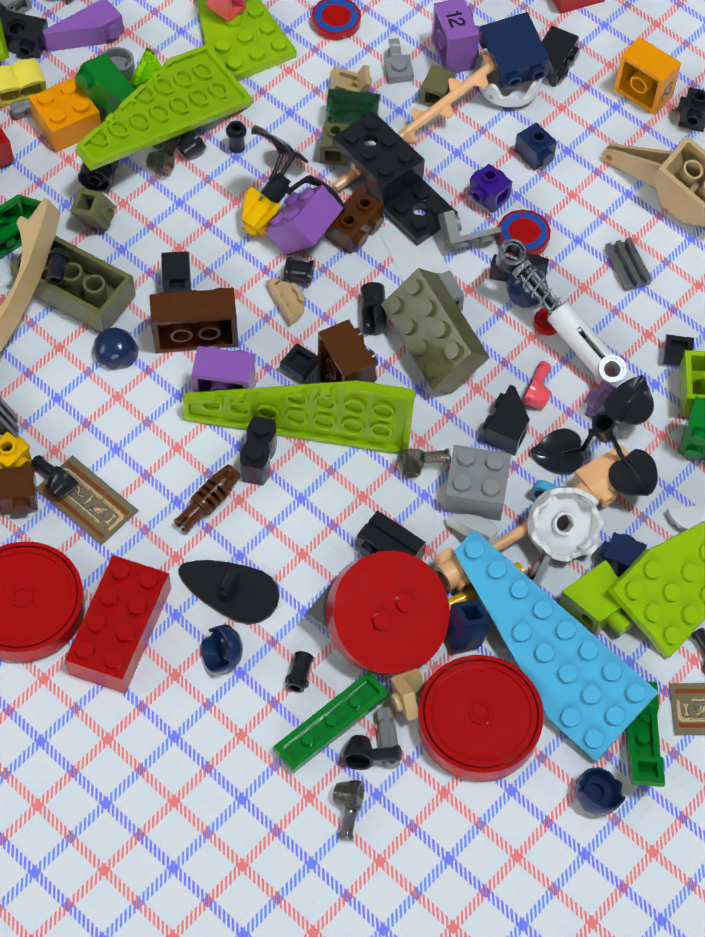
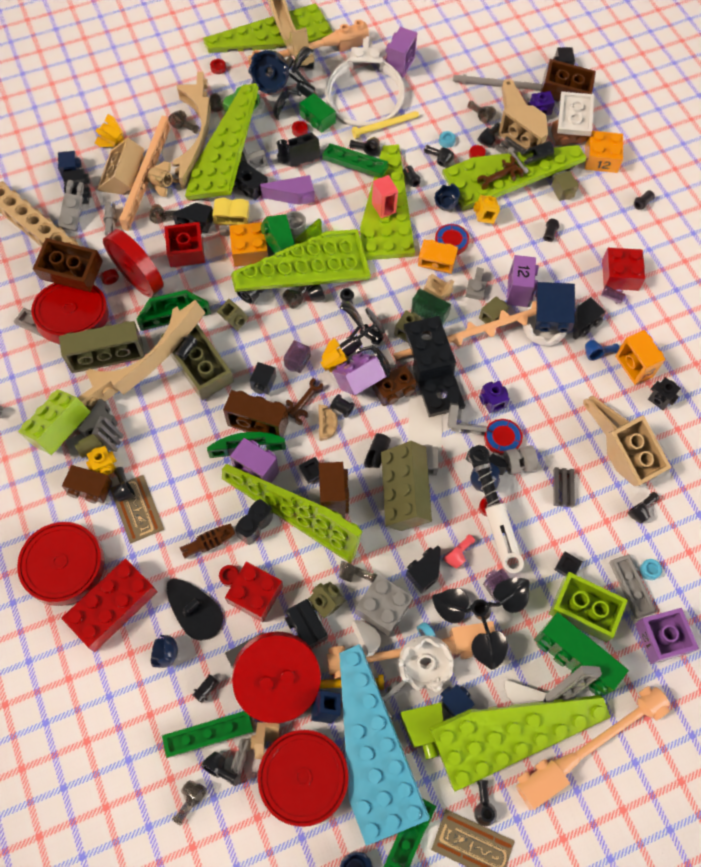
camera: 25 degrees right, 5 degrees up
dark blue hair [93,327,139,370] -> none
dark blue brick [514,122,557,170] -> none
none -> green slope [207,432,286,458]
none -> red tile [219,565,239,587]
none -> red brick [225,561,284,623]
none -> clear purple brick [283,340,311,374]
none -> reddish brown bar [286,378,323,425]
none -> olive brick [308,581,346,618]
none -> black pin [360,324,384,345]
none -> light orange brick [418,239,458,274]
none -> light grey wheel [503,445,538,475]
none -> blue bar [585,340,620,361]
none -> clear purple pin [601,285,626,304]

